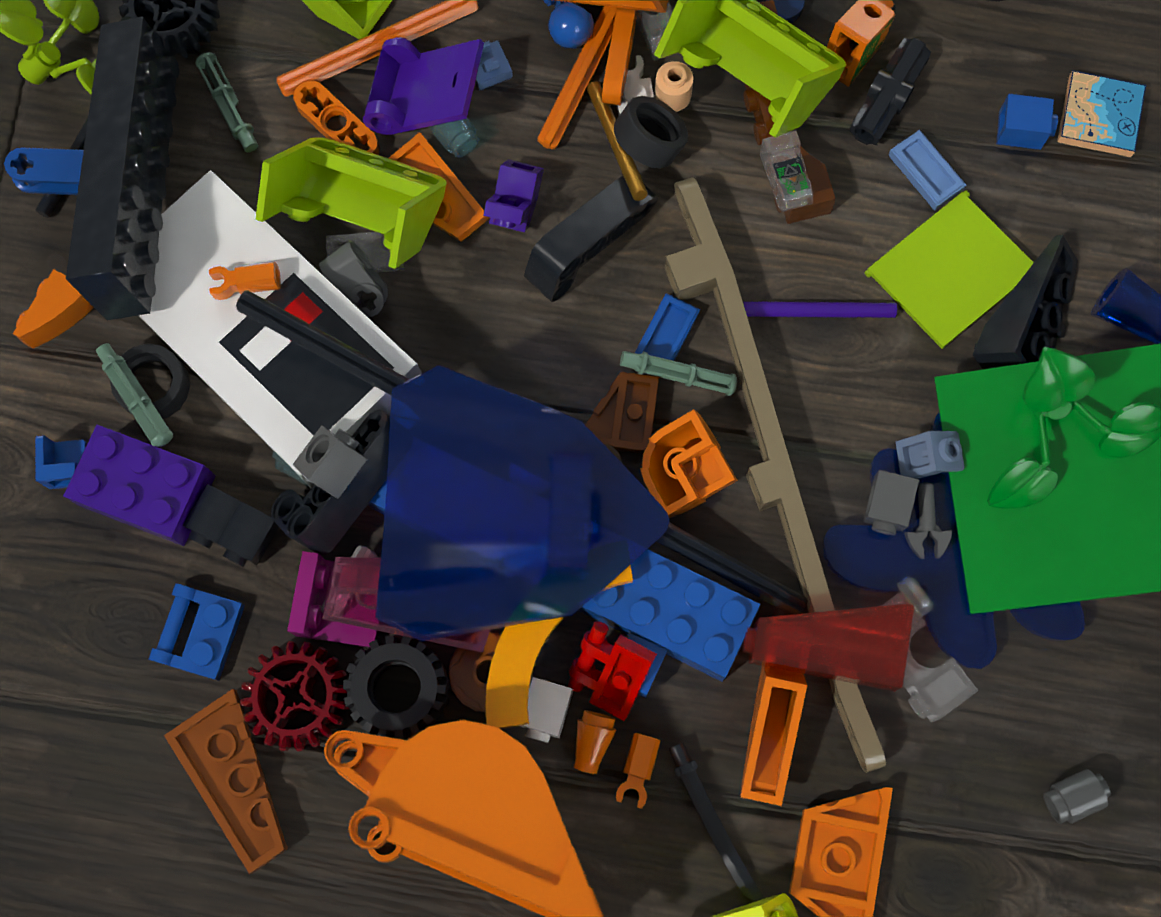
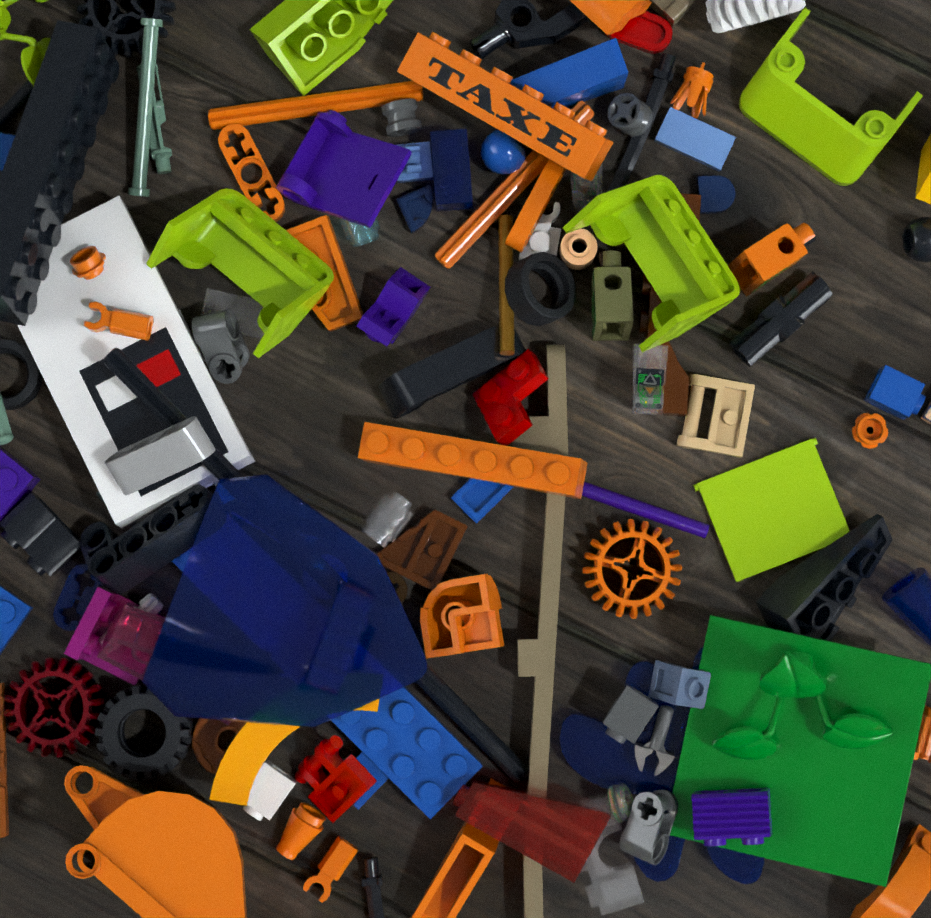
camera: 10 degrees right, 10 degrees up
dark grey brick [292,426,368,499] -> none
sand green piece [620,351,738,396] -> none
medium blue tile [888,129,966,211] -> none
none -> clear blue beam [53,564,103,631]
none -> orange plate [70,246,106,280]
none -> light grey beam [104,416,215,495]
none -> sand green bar [128,18,163,197]
none -> orange arch [358,422,588,499]
none -> clear brick [362,491,414,548]
none -> dark grey wheel [381,98,422,137]
none -> dark blue tile [396,184,433,234]
none -> clear blue brick [430,129,473,212]
none -> red plate [473,349,549,446]
none -> orange gear [582,519,682,619]
none -> olive torso [591,250,633,341]
none -> dark grey piece [620,789,678,865]
none -> tan plate [676,374,755,458]
none -> dark purple brick [691,788,773,846]
none -> orange plate [852,413,888,449]

